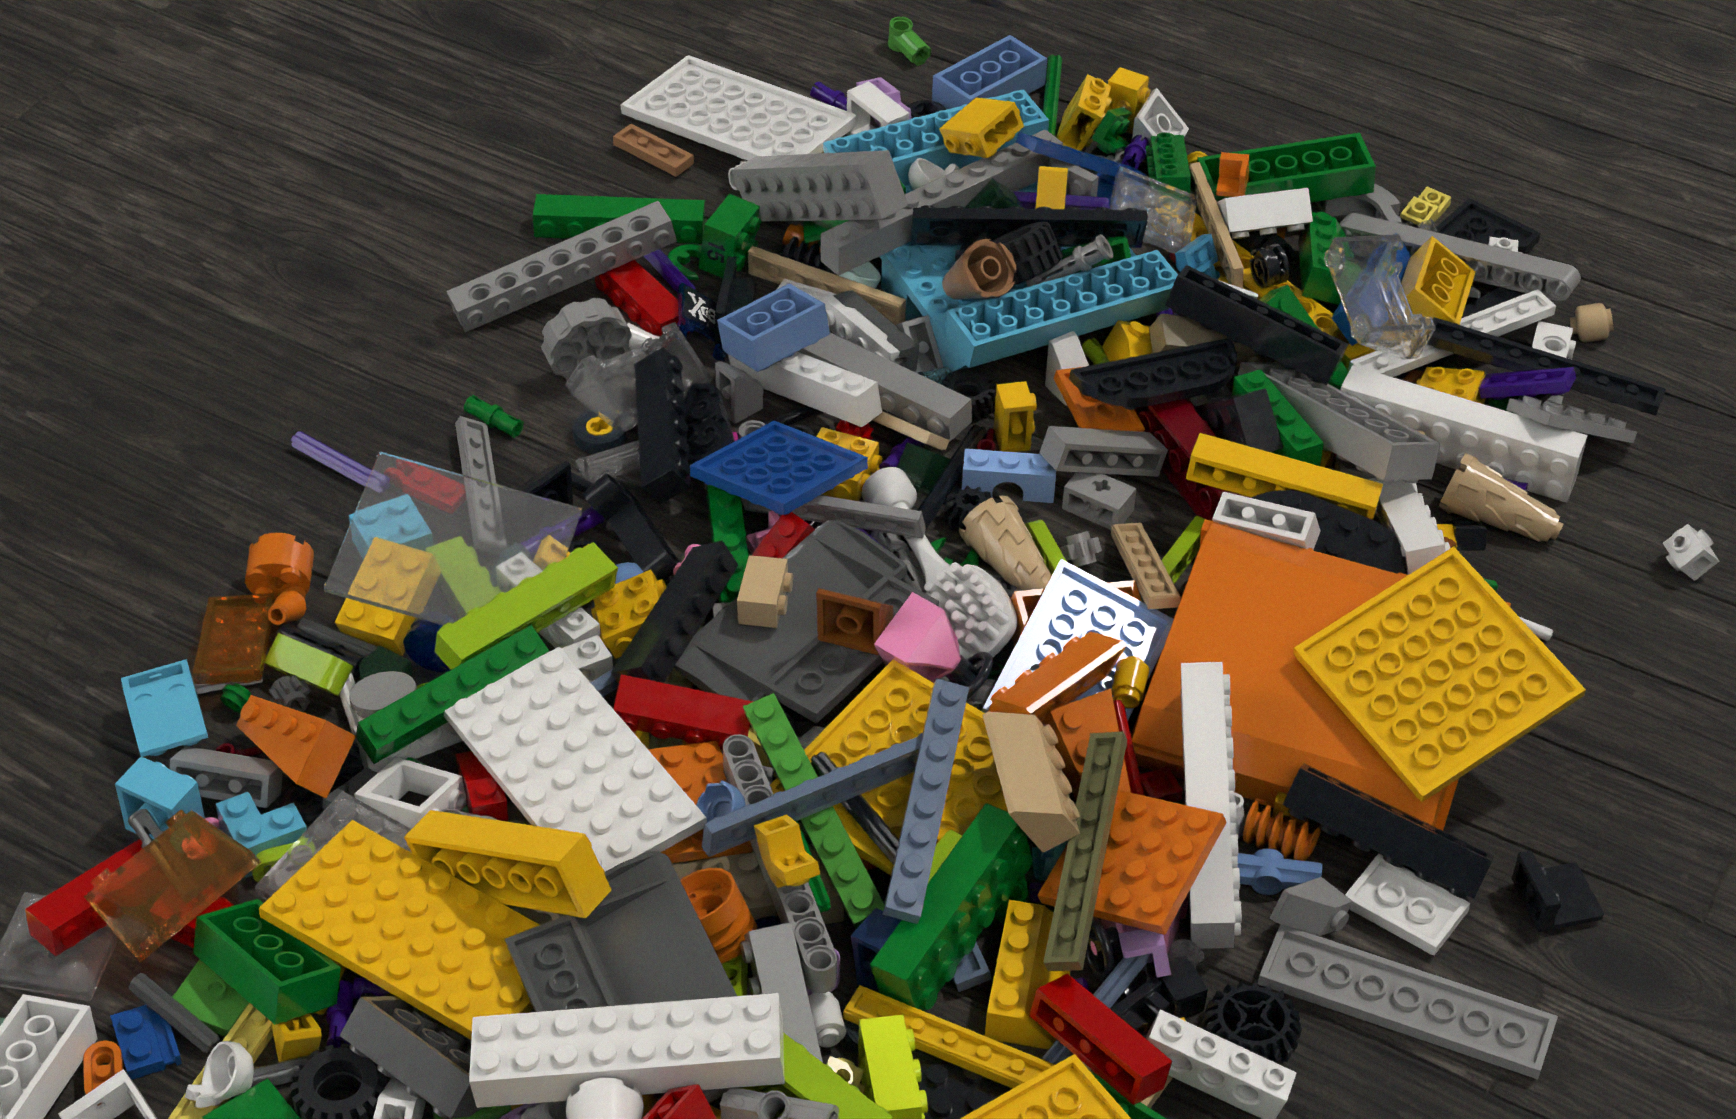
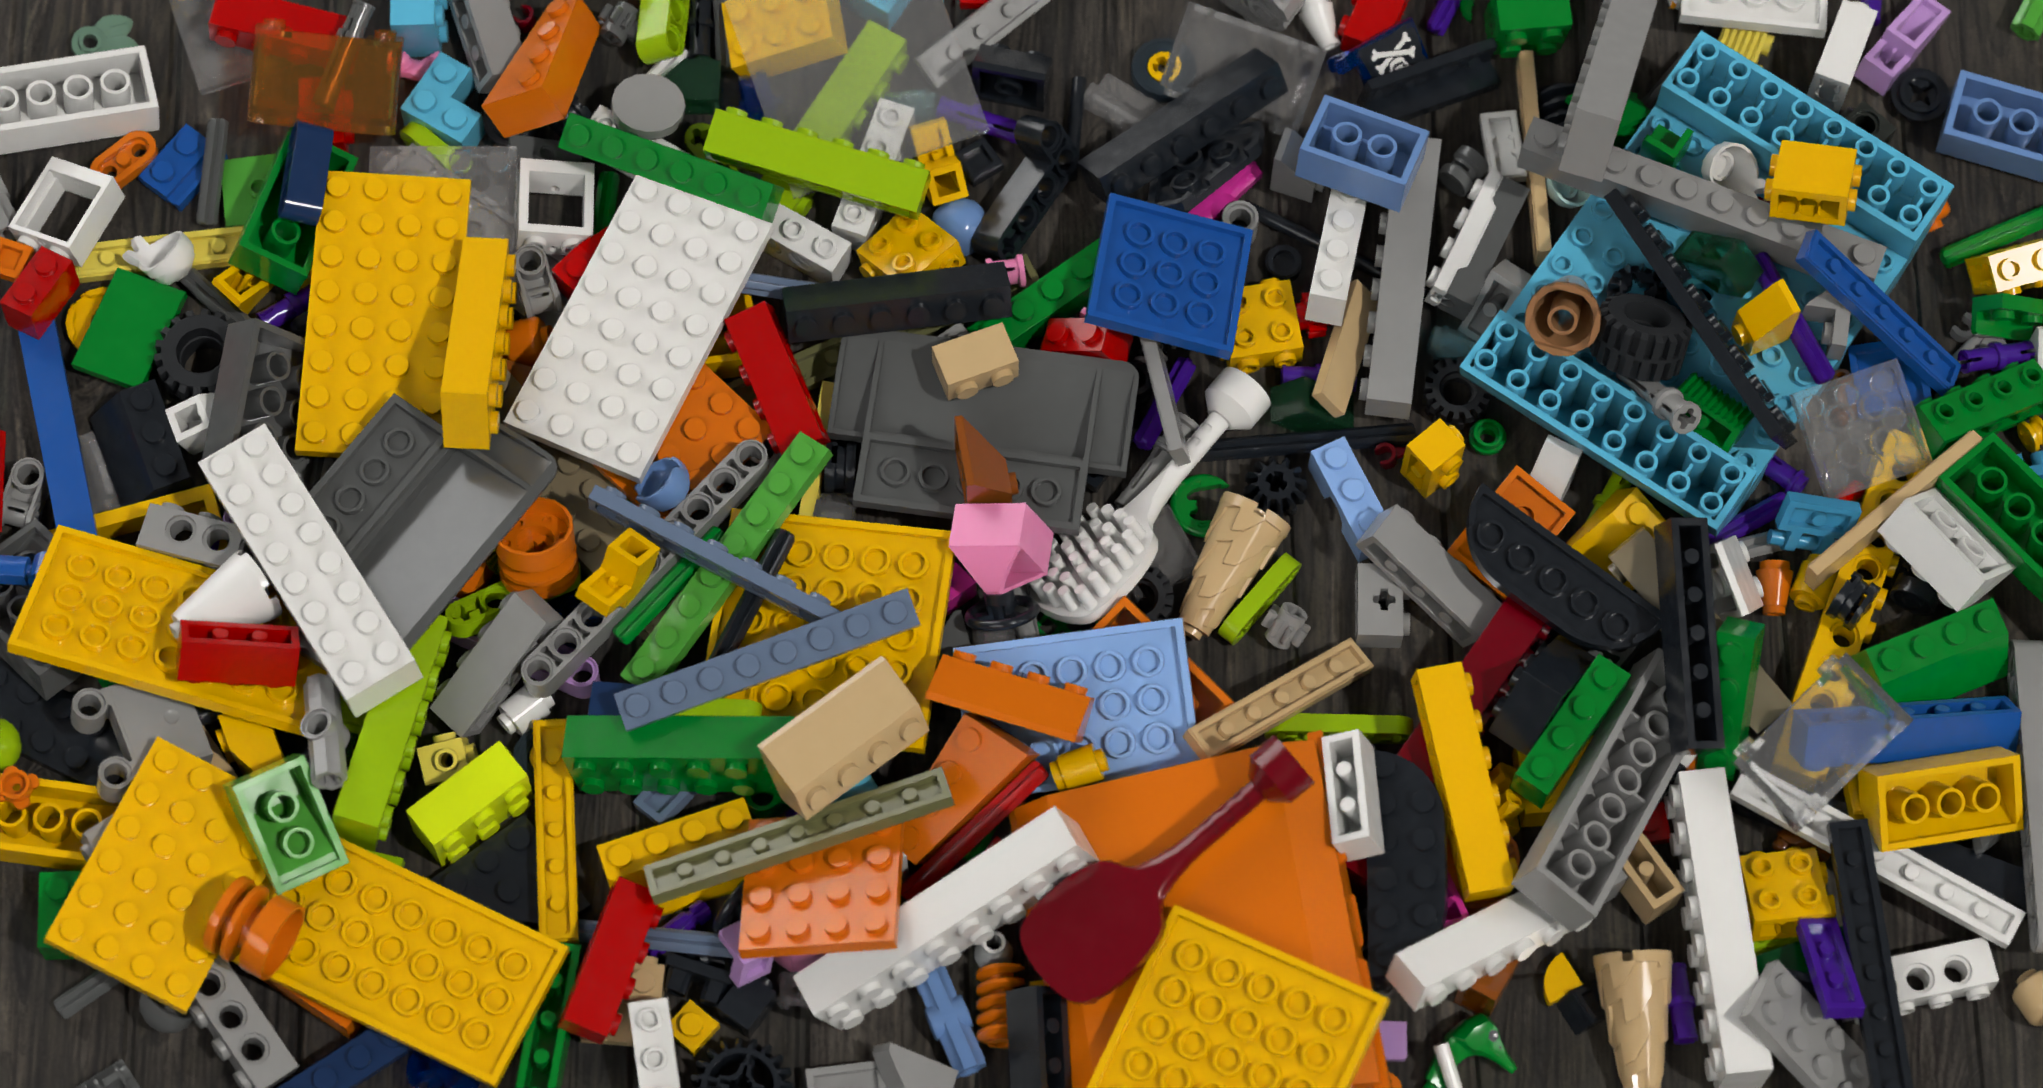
camera: 60 degrees right, 25 degrees up
orange panel [1216,152,1249,197] -> none
none -> dark blue beam [278,120,334,227]
none -> dark red piece [1020,735,1315,1005]

